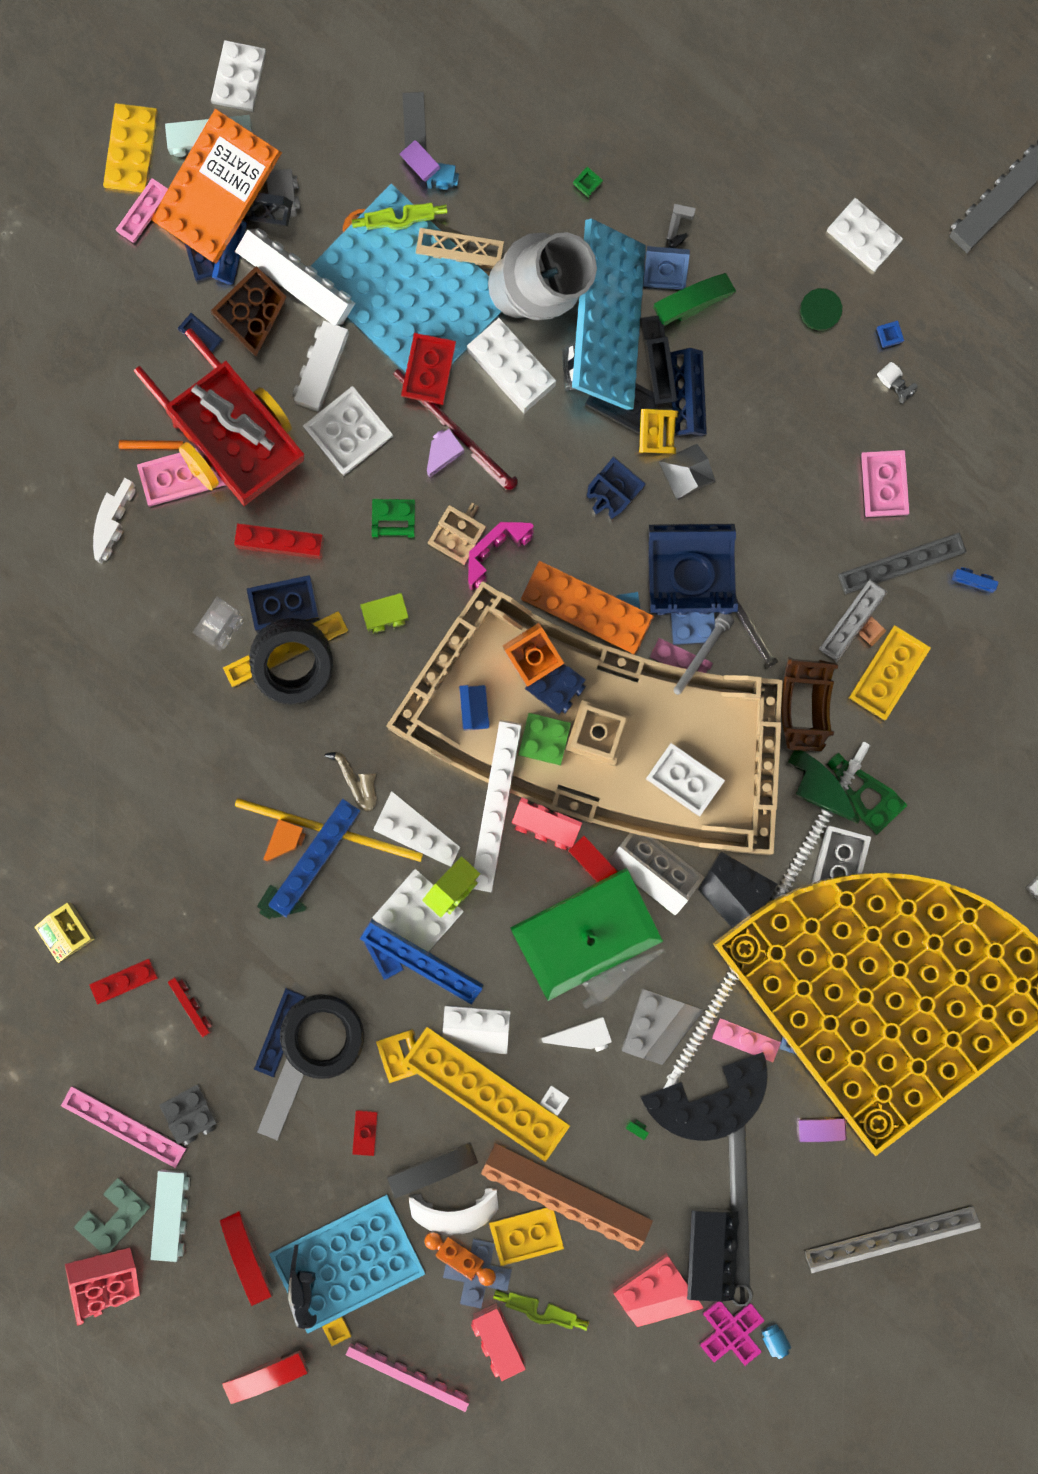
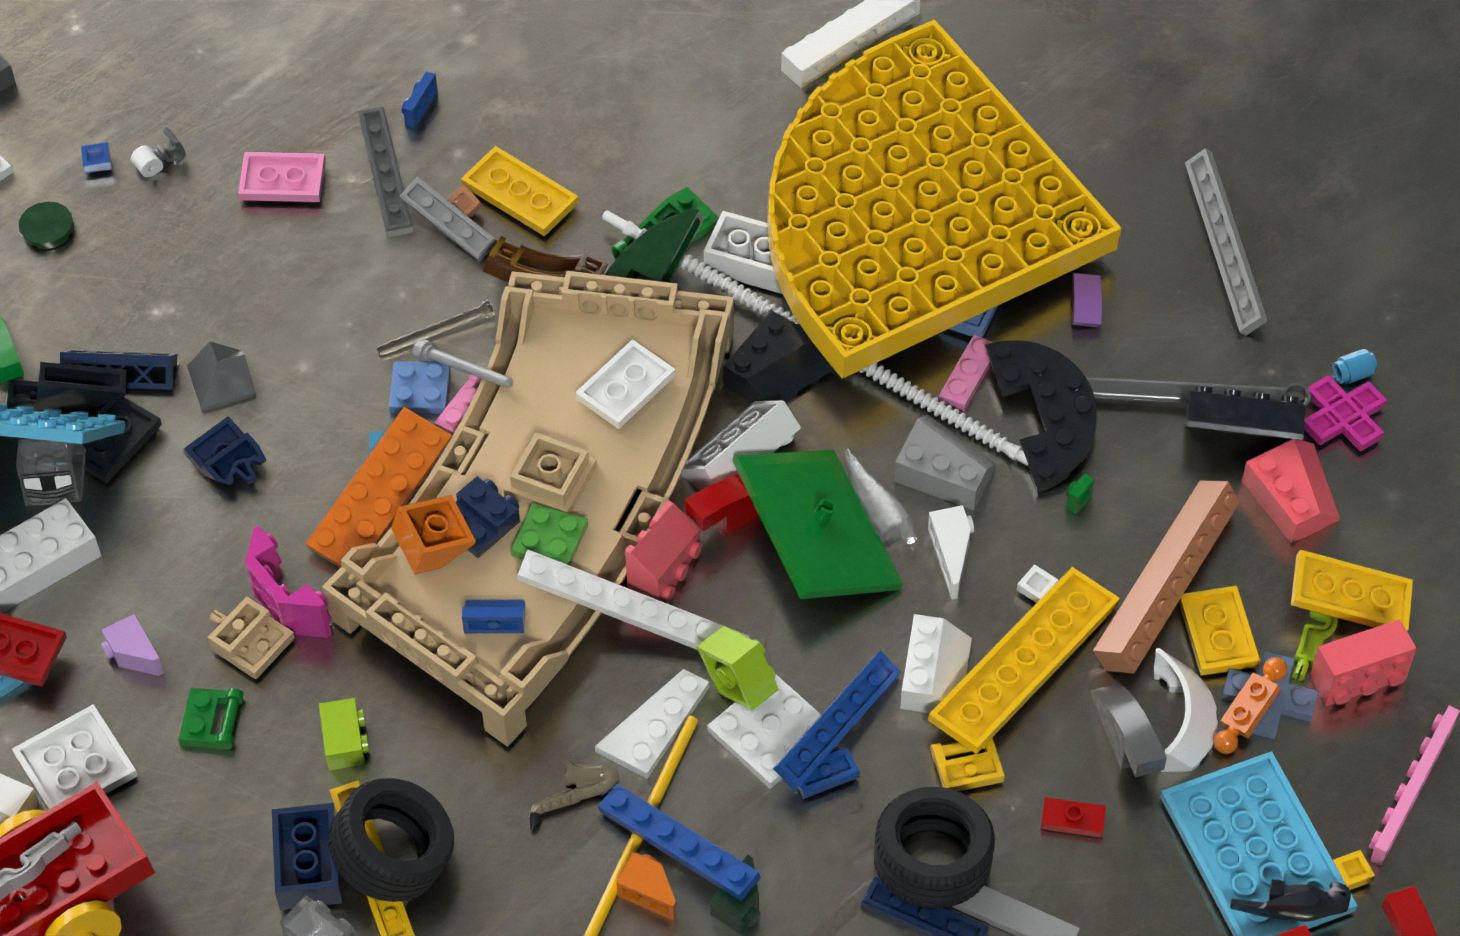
camera: 85 degrees left, 30 degrees down
red brick [234,523,324,559] -> none
dark red bar [393,369,518,490] -> none
yellow plate [639,409,678,454] -> none
dark blue panel [648,524,738,615] -> none
none -> yellow plate [1291,550,1413,632]

